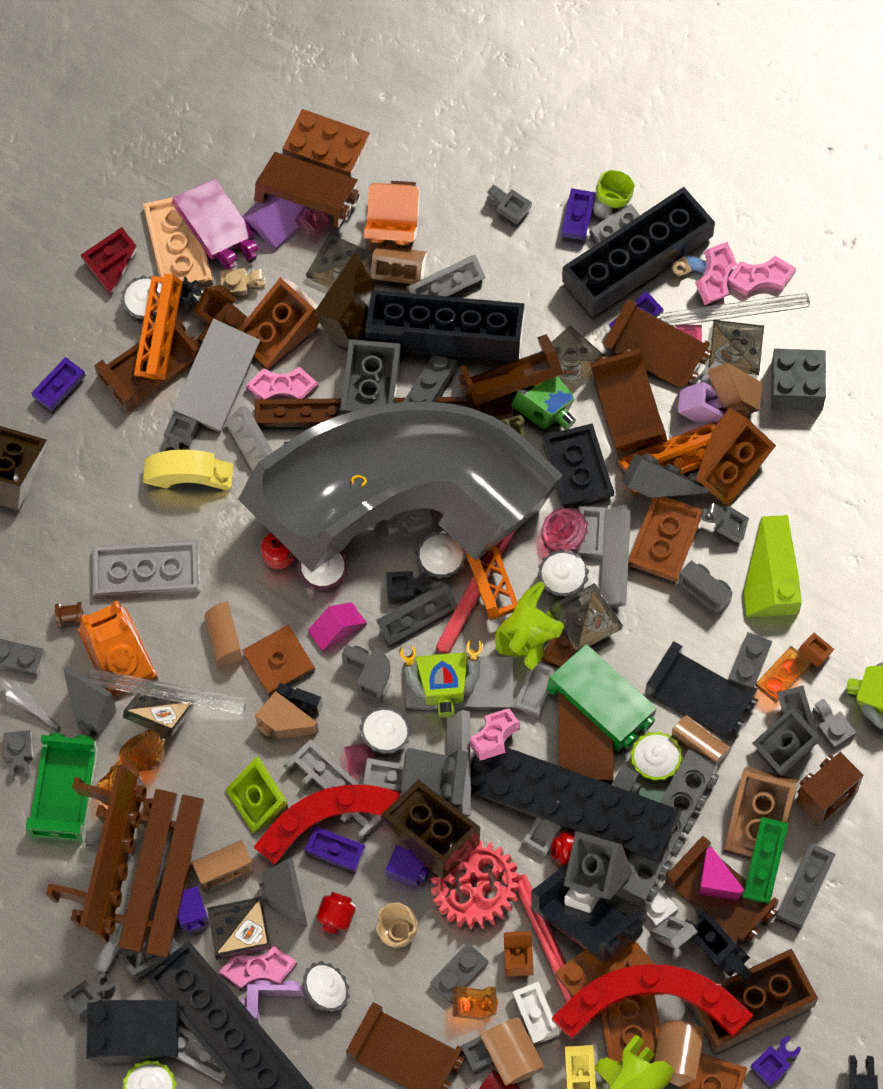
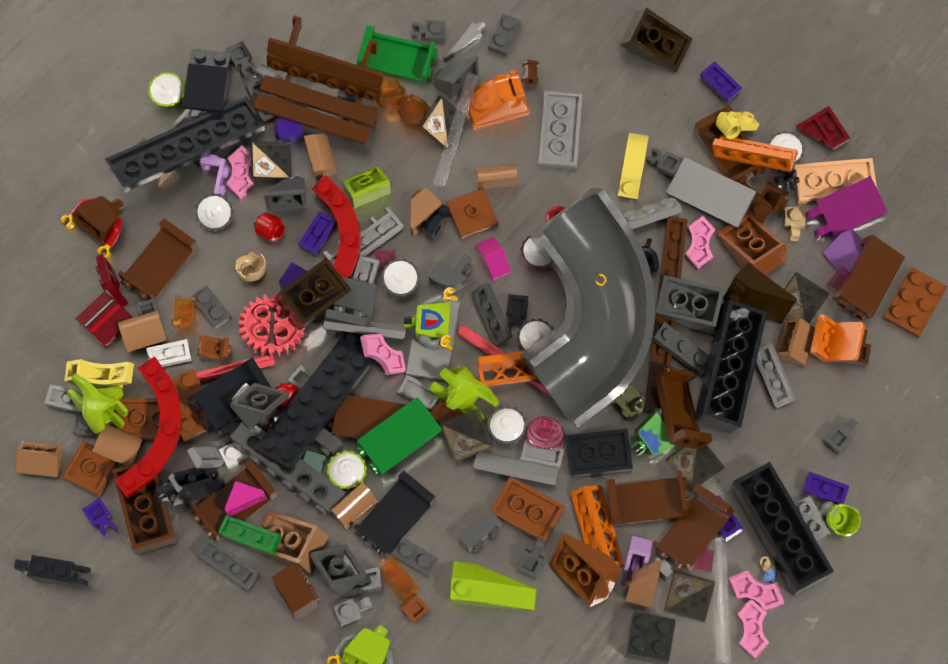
camera: 95 degrees right, 5 degrees up
dark grey slope [621,453,709,498] -> none
none -> light yellow plate [715,111,760,139]

